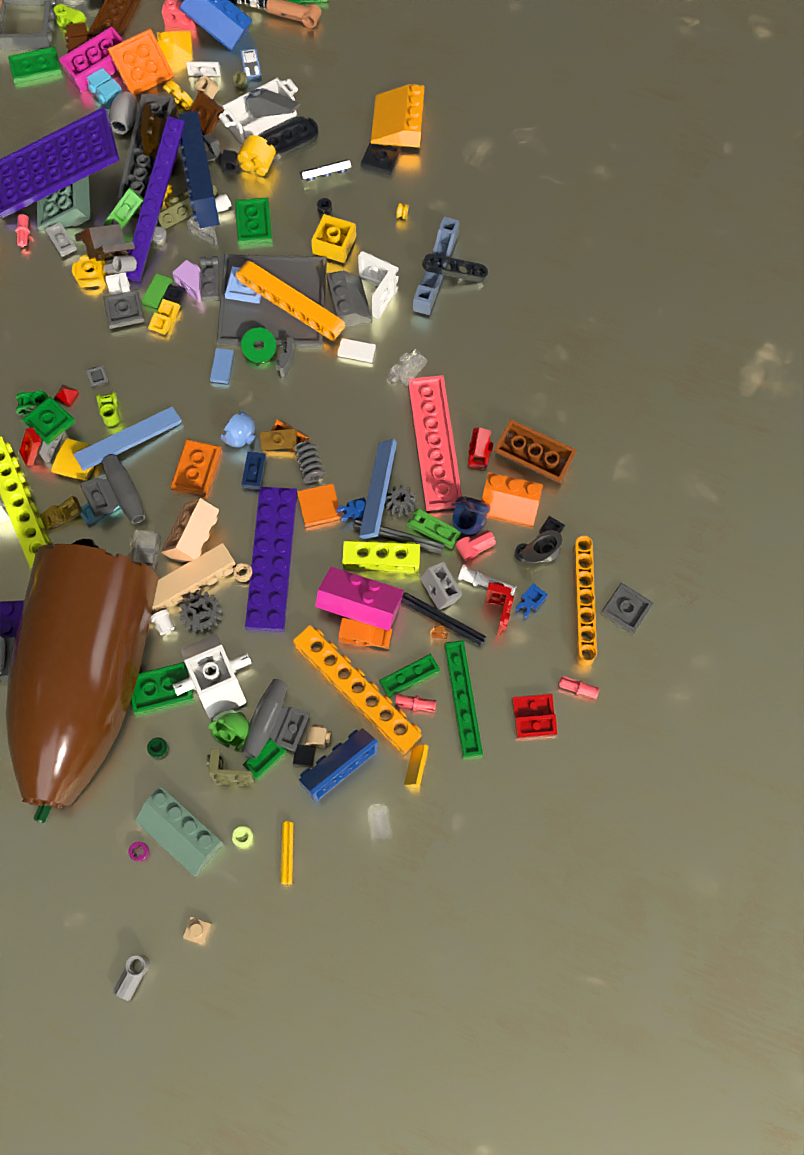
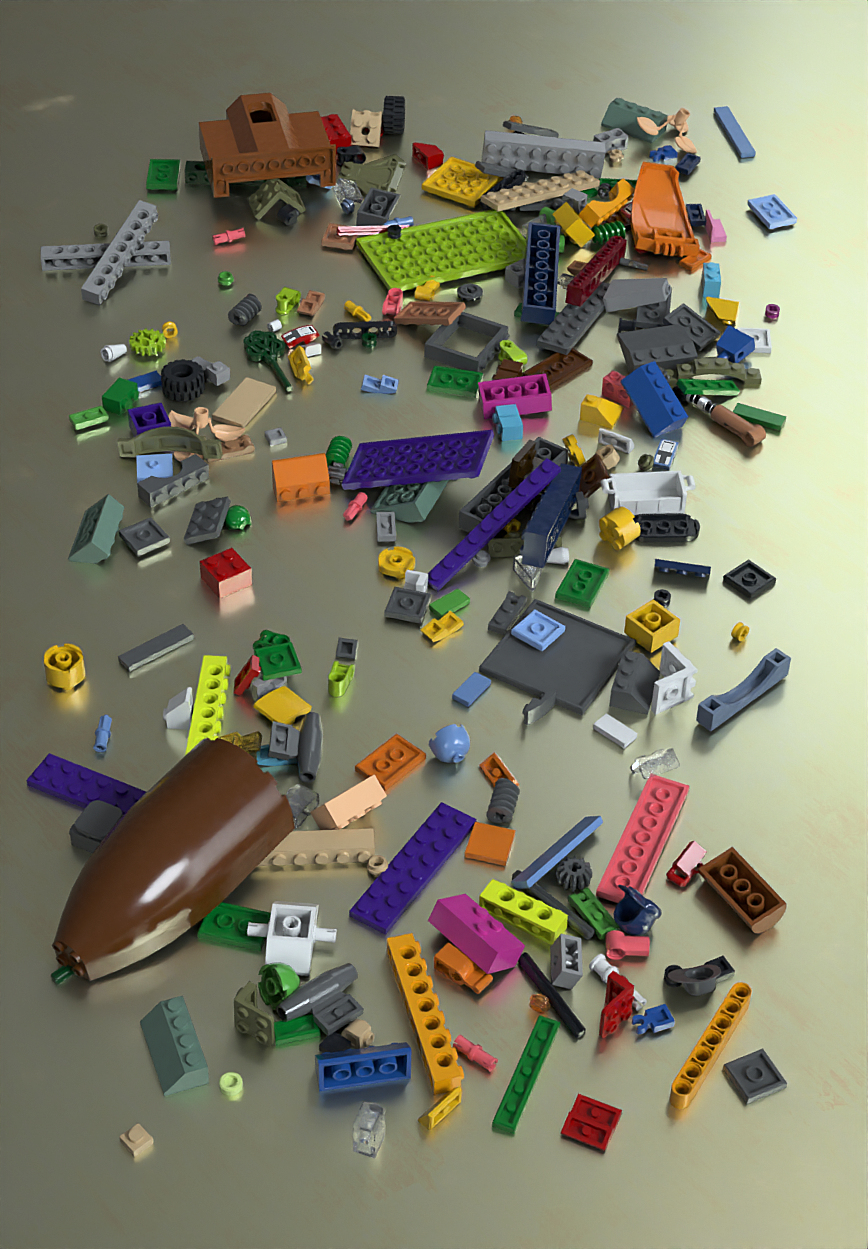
camera: 30 degrees right, 25 degrees down
red slope [54,384,79,406] -> none
medium blue tile [73,407,182,471] -> none
bracket [75,224,135,262] -> none
plate [103,188,144,230] -> none
light grey piece [103,255,137,276] -> none
orange plate [107,29,175,96] -> none
light grey piece [109,91,138,134] -> none
light grey piece [112,955,150,1001] -> none
magenta bush [128,842,149,861] -> none
dark green plate [147,737,168,758] -> none
white bush [150,609,174,635] -> none
black tile [163,284,187,306] -> none
lavender slope [172,260,201,302] -> none
dark grey gear [179,591,222,633] -> none
black plate [219,150,240,173] -> none
light orange beam [235,261,345,340] -> none
green tile [241,327,277,363] -> none
dark blue plate [241,452,266,490] -> none
dark grey slope [246,89,301,118] -> none
pearl gold plate [260,429,298,450] -> none
yellow axle [280,821,293,885] -> none
blue plate [336,497,366,522] -> none
light orange slope [371,84,424,147] -> none
green tile [379,654,440,698] -> none
black beam [422,254,488,282] -> none
orange slope [481,472,543,527] -> none
coral axle [559,676,599,699] -> none

